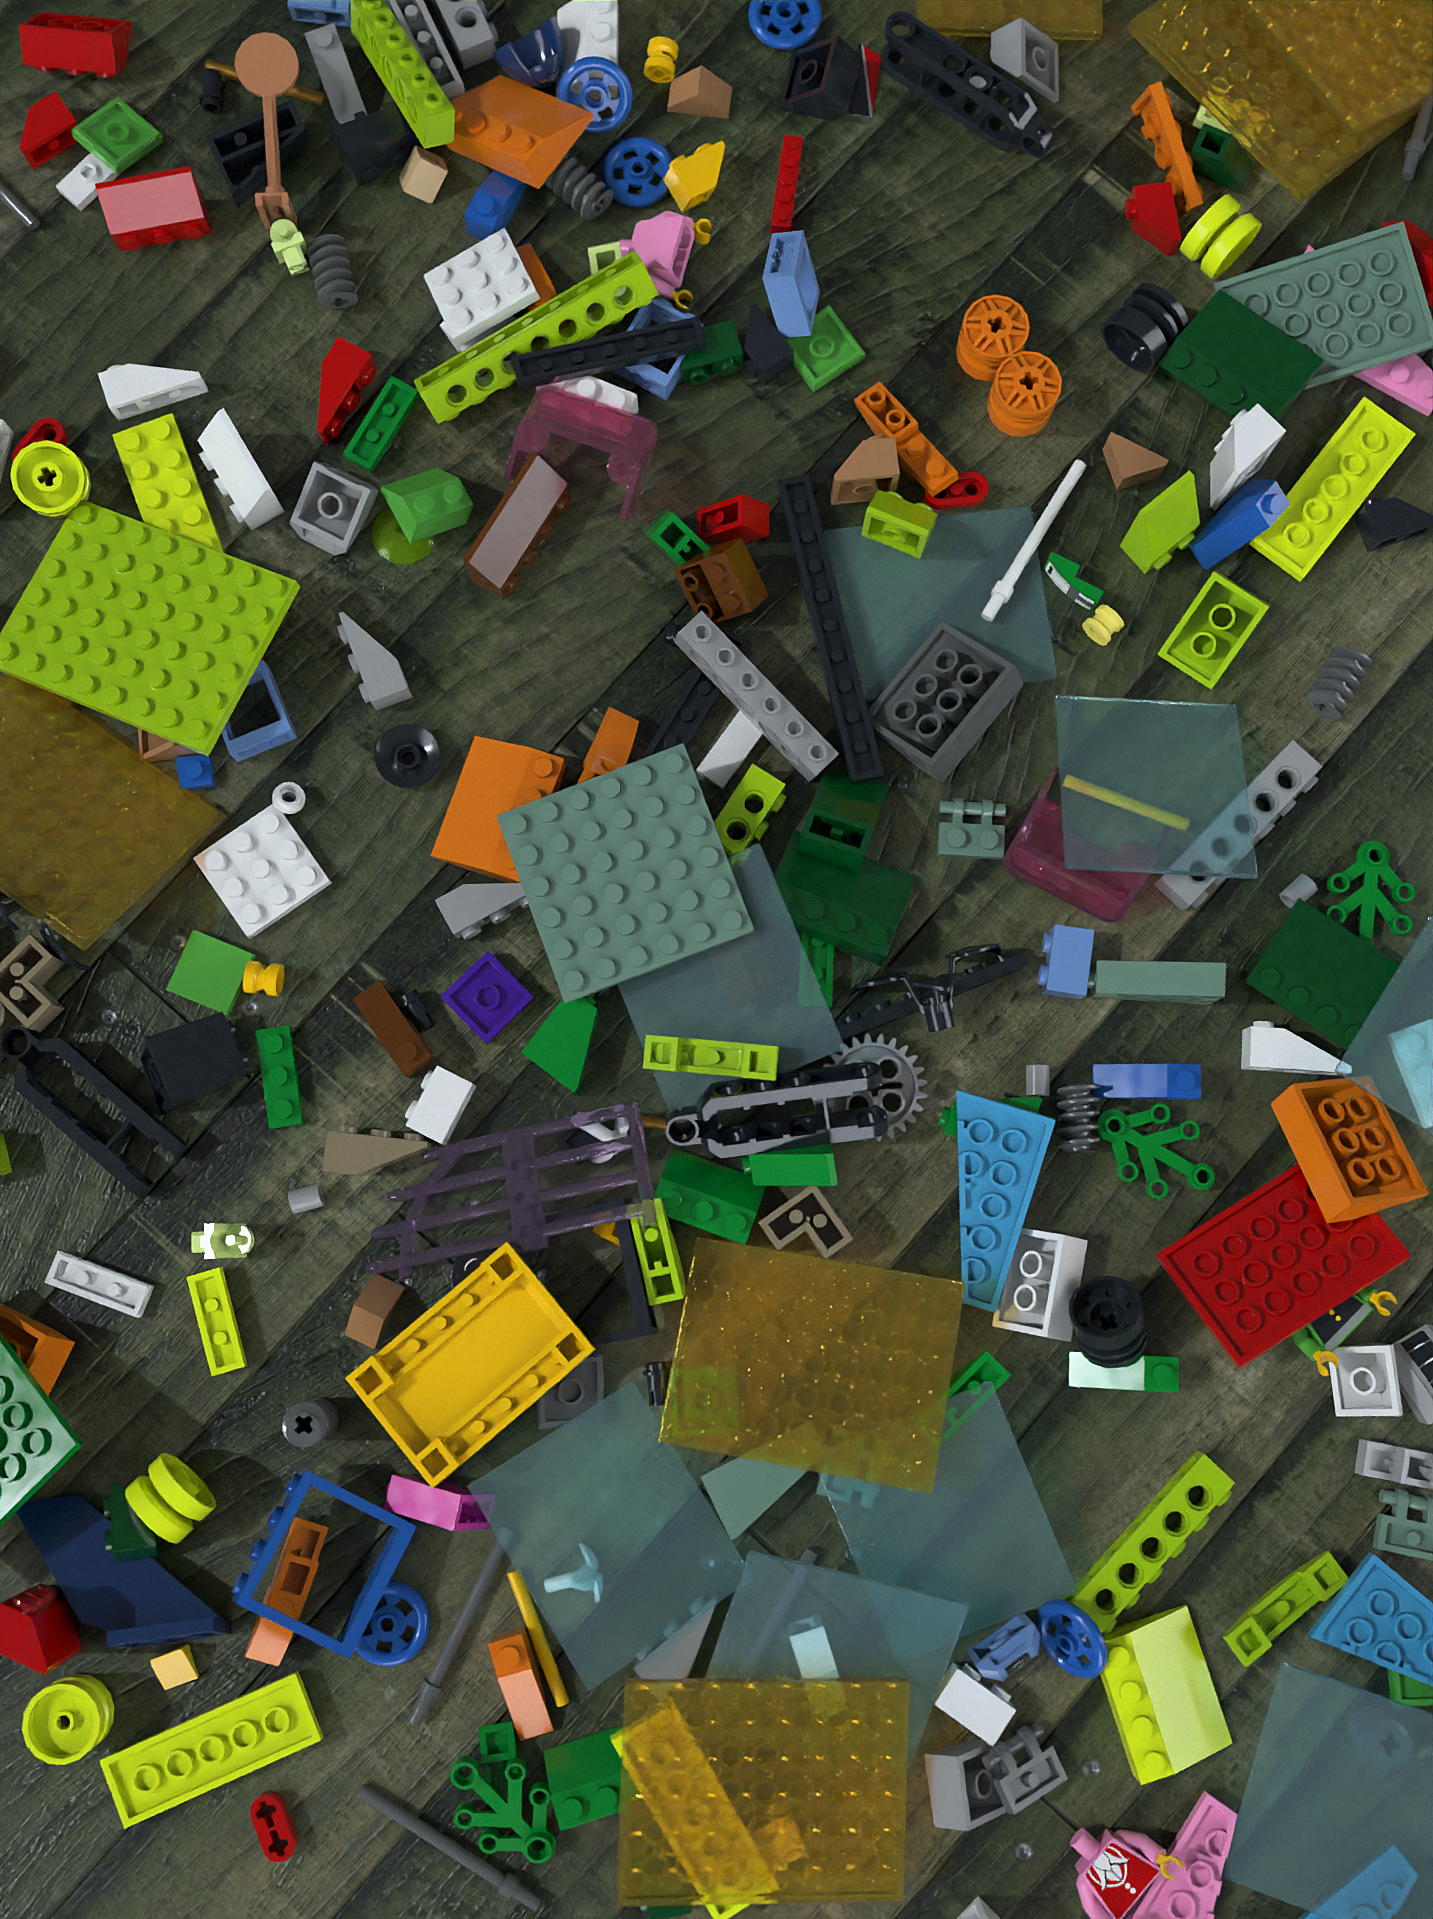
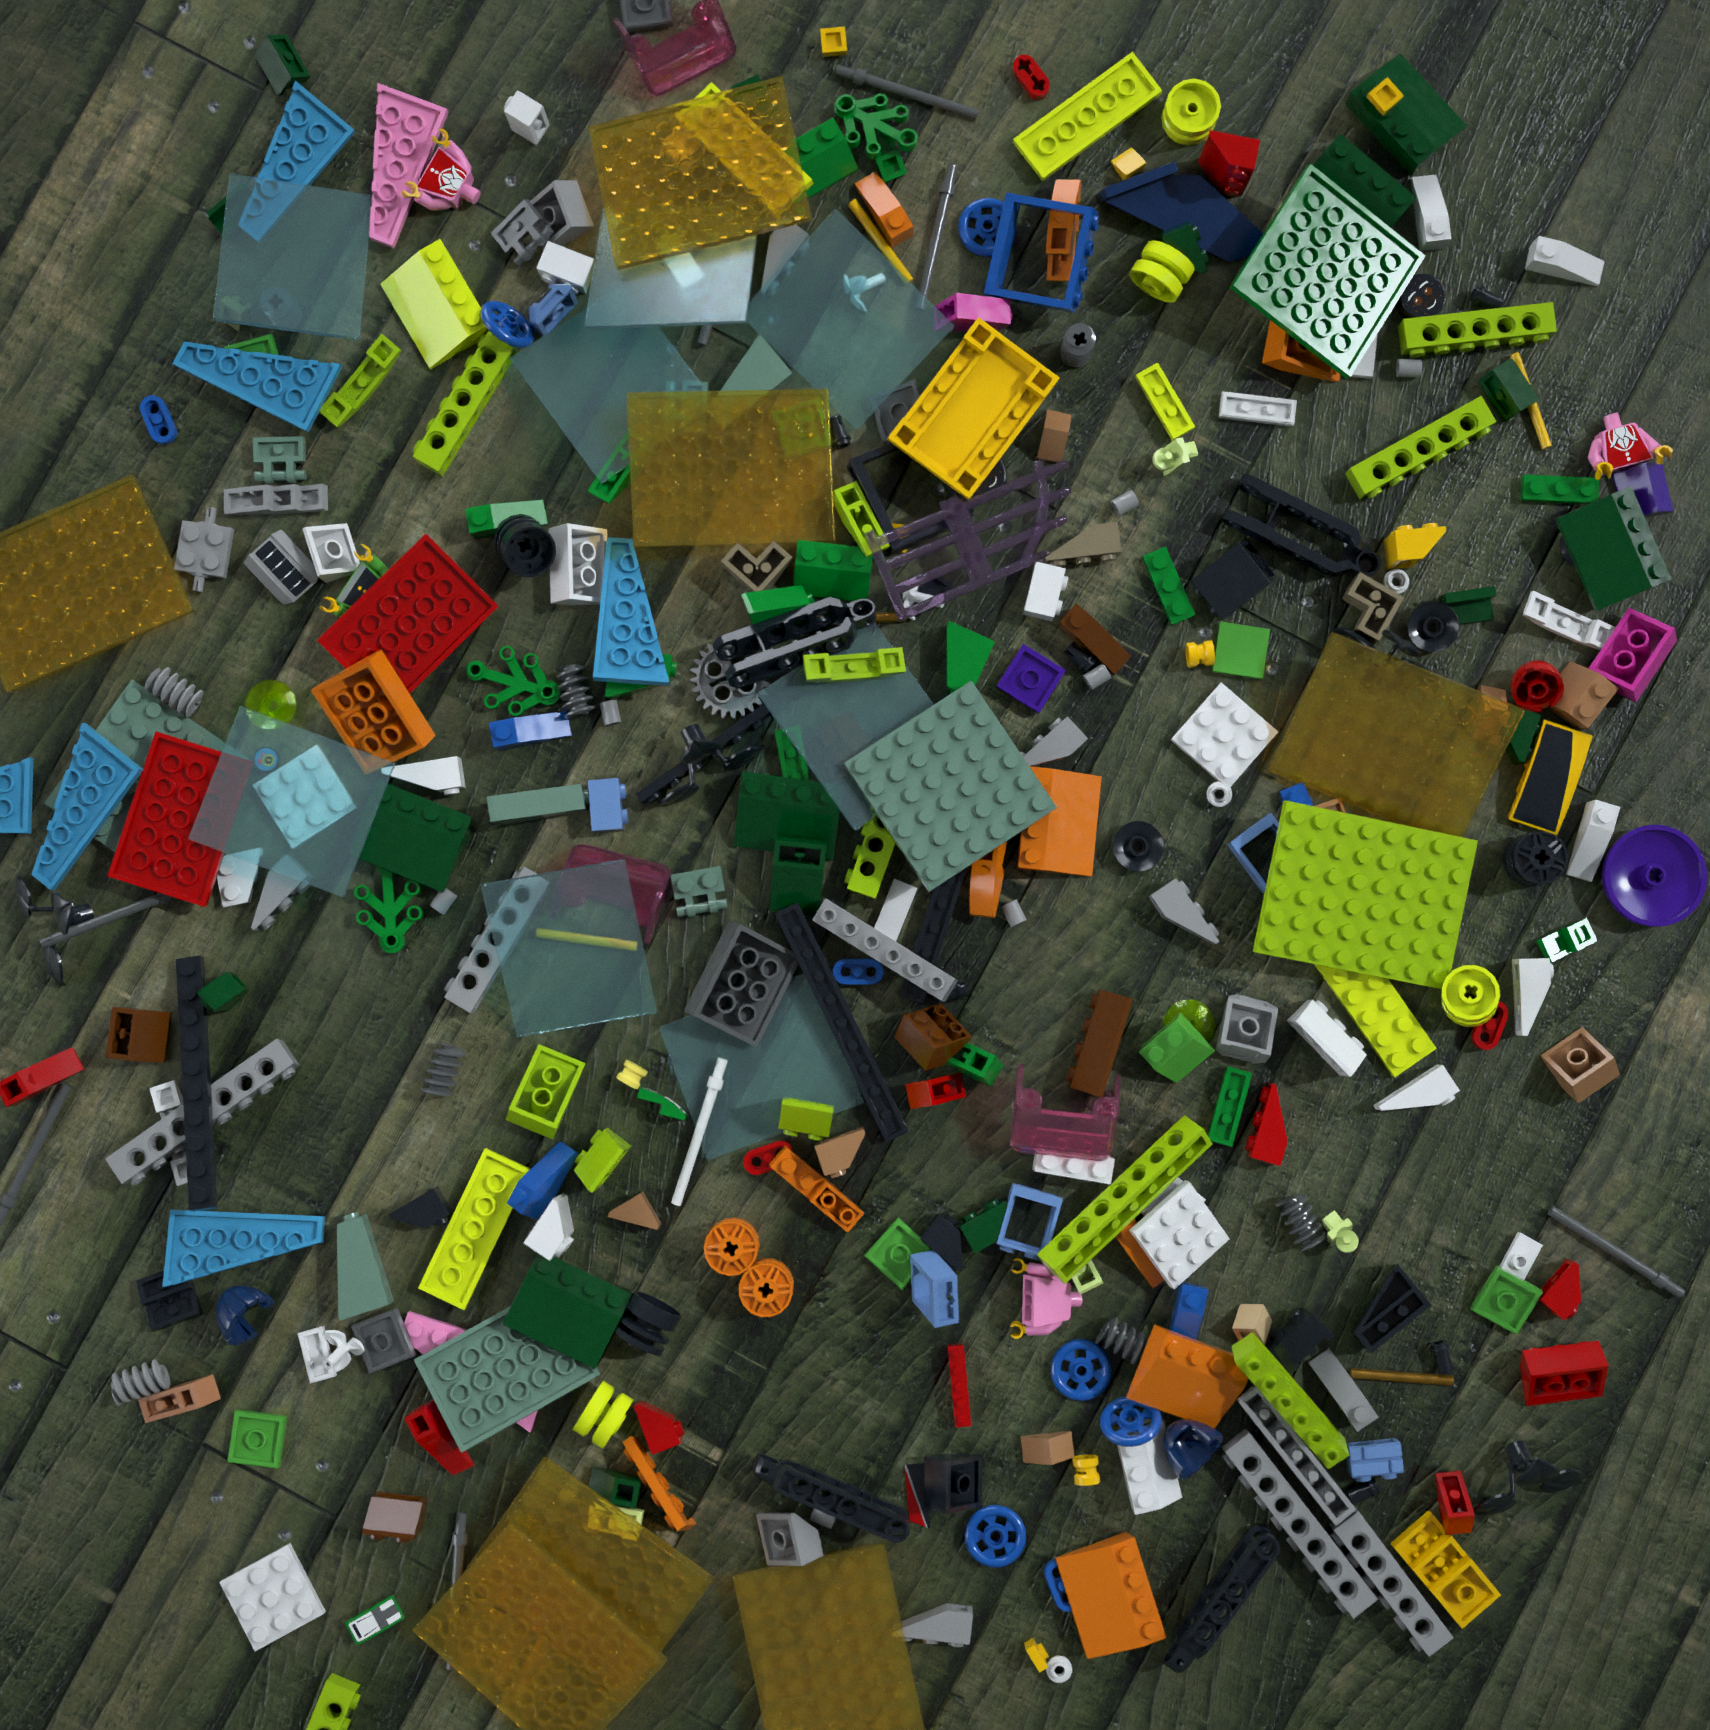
camera: 170 degrees right, 5 degrees up
slope [95,166,212,251] -> none
nougat piece [235,32,299,229] -> none
black tile [511,316,706,390] -> none
yellow slope [663,140,725,213] -> none
none -> blue plate [833,959,884,985]
none -> light grey hinge [1001,899,1027,927]
none -> light grey hinge [1083,664,1111,690]

